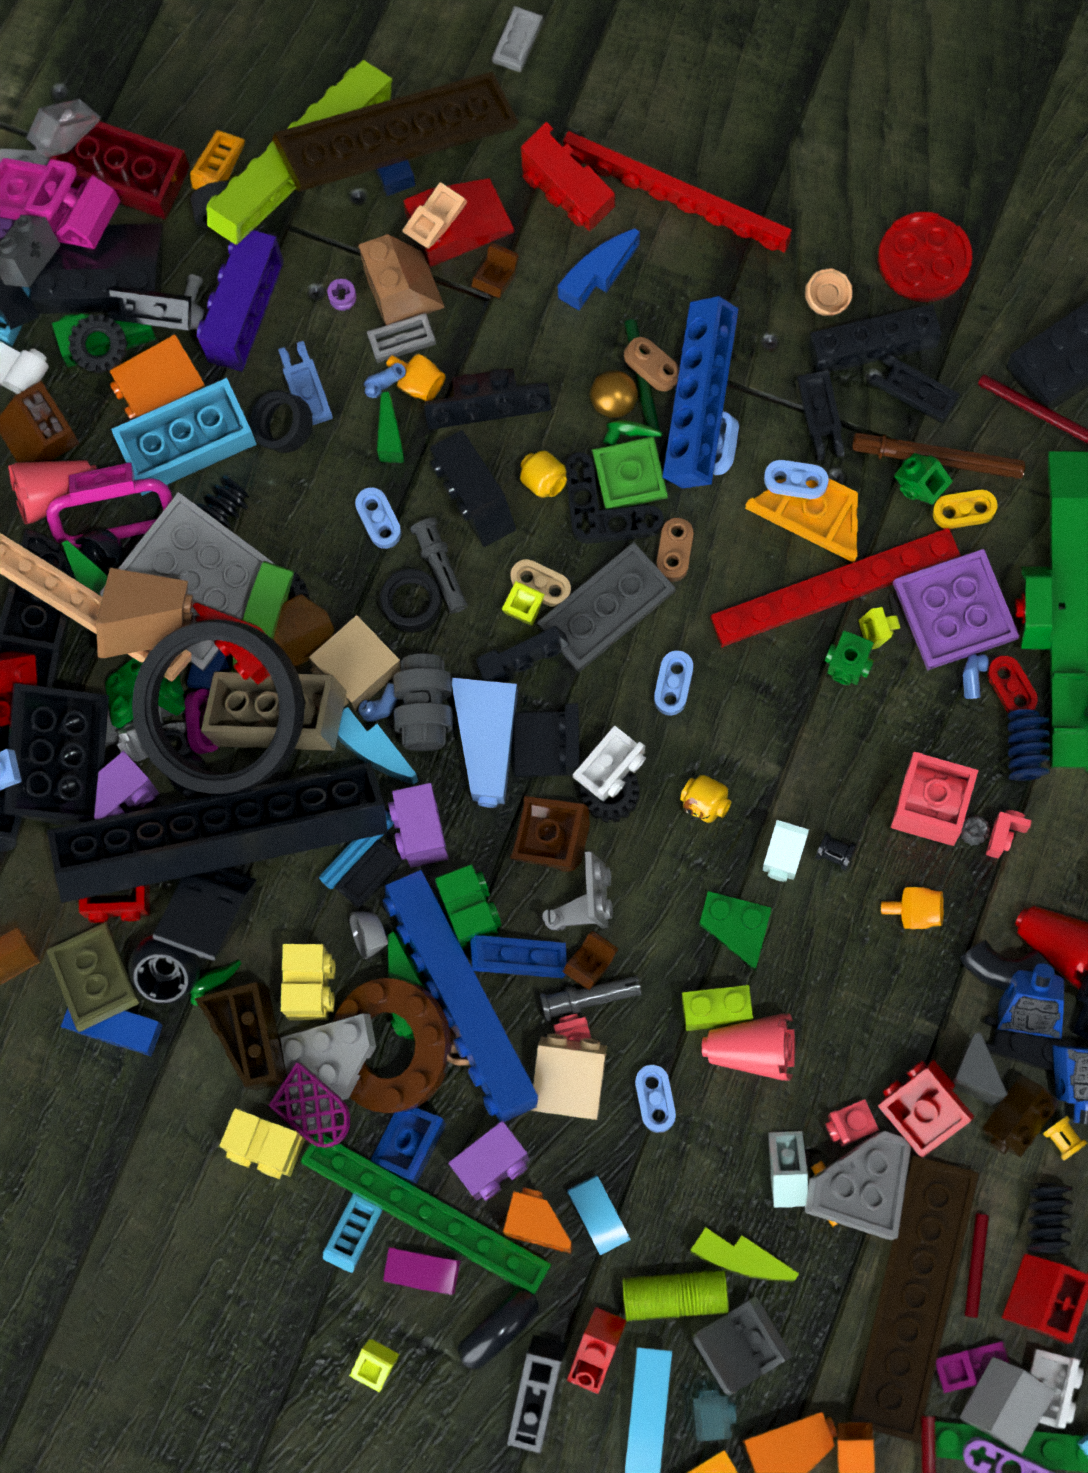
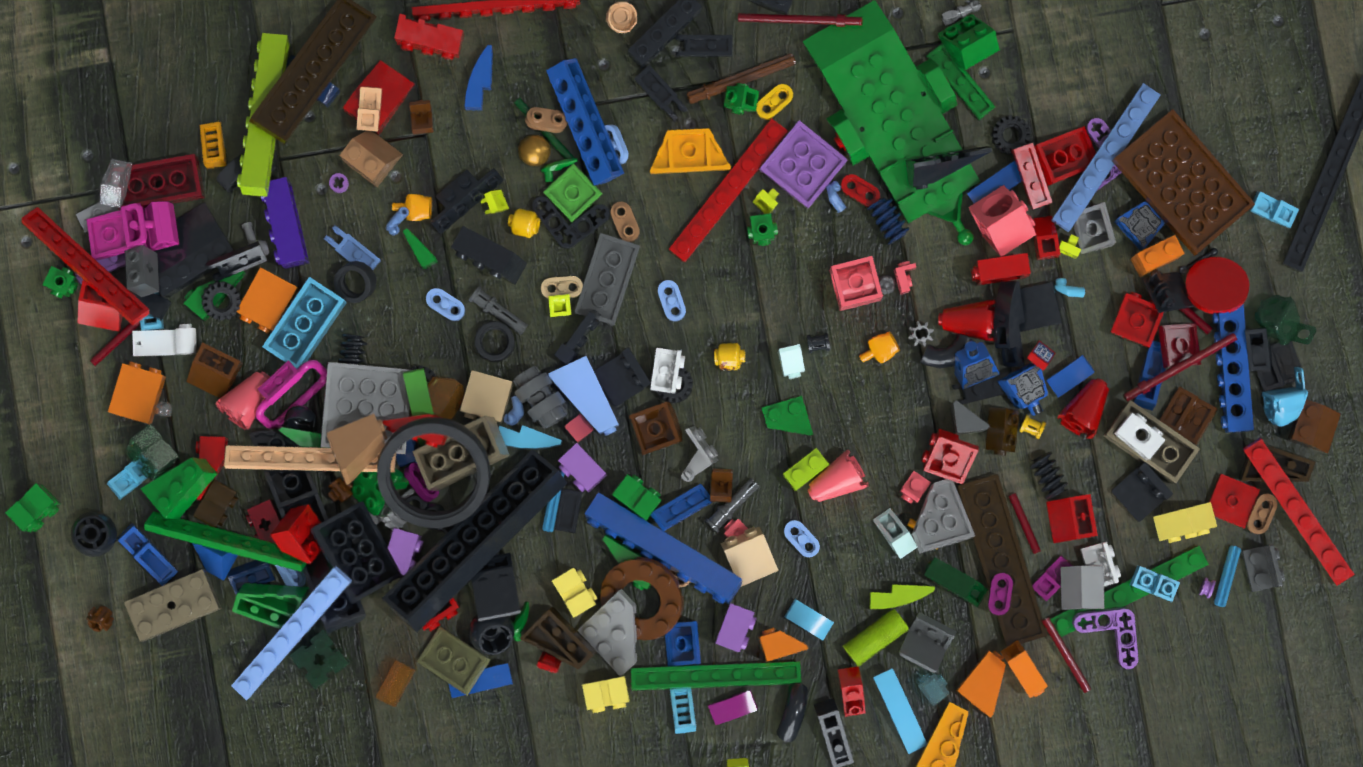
camera: 40 degrees left, 10 degrees up
magenta window [268,1062,350,1148] -> none
light grey hat [349,911,388,960] -> none
light grey tile [367,313,436,363] -> none
light blue plate [764,460,828,499] -> none
none -> reddish brown gear [328,477,353,503]
none -> neon yellow tile [481,190,509,214]
none -> red slope [537,651,562,674]
none -> coral slope [564,414,594,443]
none -> light grey gear [908,321,934,347]
none -> dark green slope [924,557,988,608]
none -> magenta plate [988,573,1013,615]

